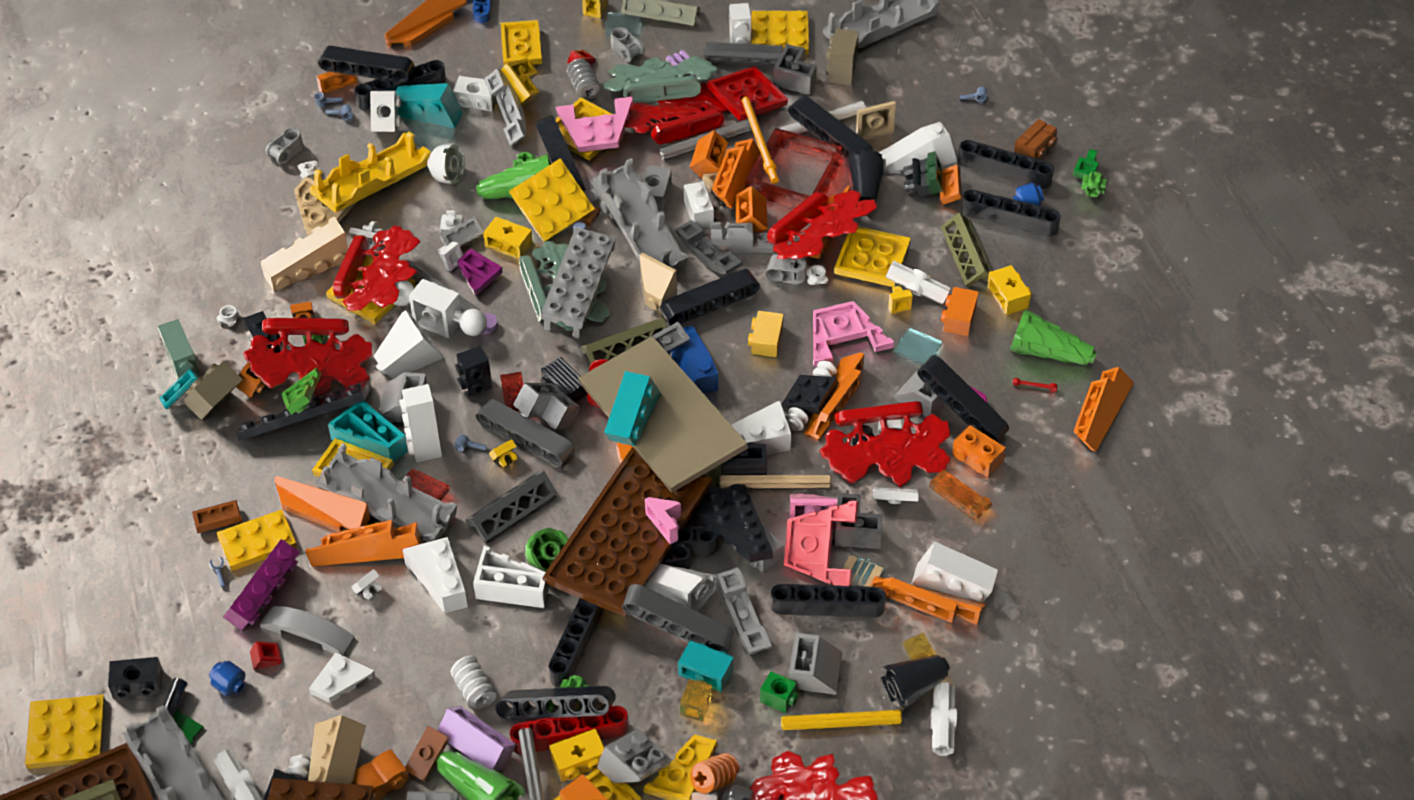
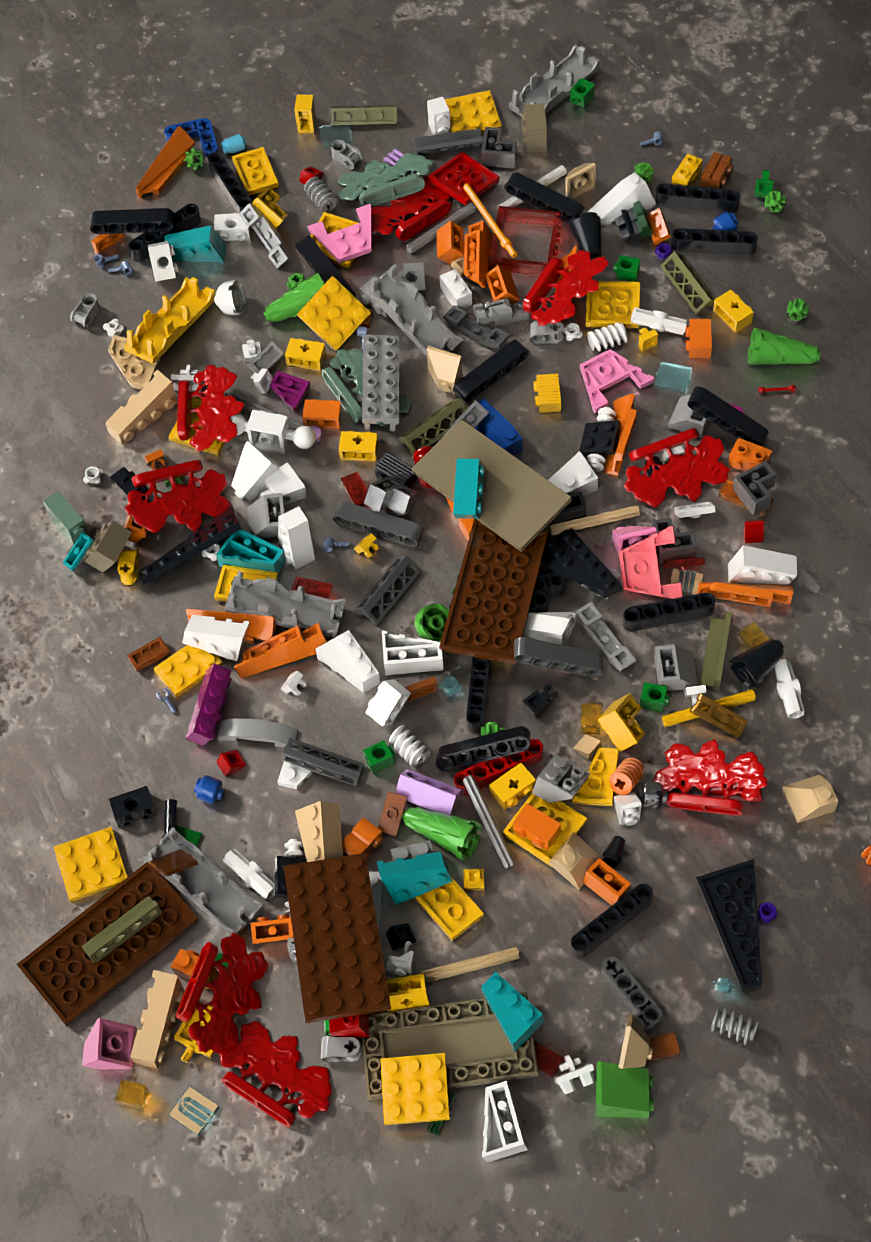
camera: 10 degrees left, 10 degrees up
bright green wing [281,367,322,415] -> none
black brick [455,345,493,397] -> none
bright pink slope [645,497,681,544] -> none
teal brick [678,640,734,693] -> none
orange wedge [1074,367,1134,451] -> none
none -> yellow piece [117,549,140,585]
none -> reddish brown piece [150,849,198,877]
none -> white wedge [182,615,250,662]
none -> bright green gear [183,148,205,170]
none -> white plate [202,543,222,561]
none -> black beam [208,152,252,213]
none -> medium azure brick [221,134,247,155]
none -> white torso [260,462,307,505]
none -> dark grey fence [281,737,364,786]
none -> orange brick [302,399,342,429]
none -> yellow brick [339,431,379,461]
none -> green brick [363,740,395,774]
none -> white brick [365,679,411,726]
none -> dark orange tile [404,676,438,703]
none -> clear light blue plate [439,676,462,698]
none -> black plate [522,684,558,717]
none -> green brick [570,78,595,108]
none -> tan slope [573,734,601,761]
none -> white piece [587,322,627,352]
none -> yellow brick [598,693,645,752]
none -> green brick [613,255,641,282]
none -> bright green gear [633,162,654,183]
none -> dark purple plate [655,243,672,259]
none -> clear red plate [663,557,705,571]
none -> yellow brick [671,153,703,186]
none -> white tile [684,685,707,706]
none -> pearl gold plate [689,694,748,739]
none -> olive fence [700,612,732,691]
none -> flat silver brick [733,461,777,516]
none -> red slope [743,520,764,543]
none -> bright green gear [786,299,809,321]

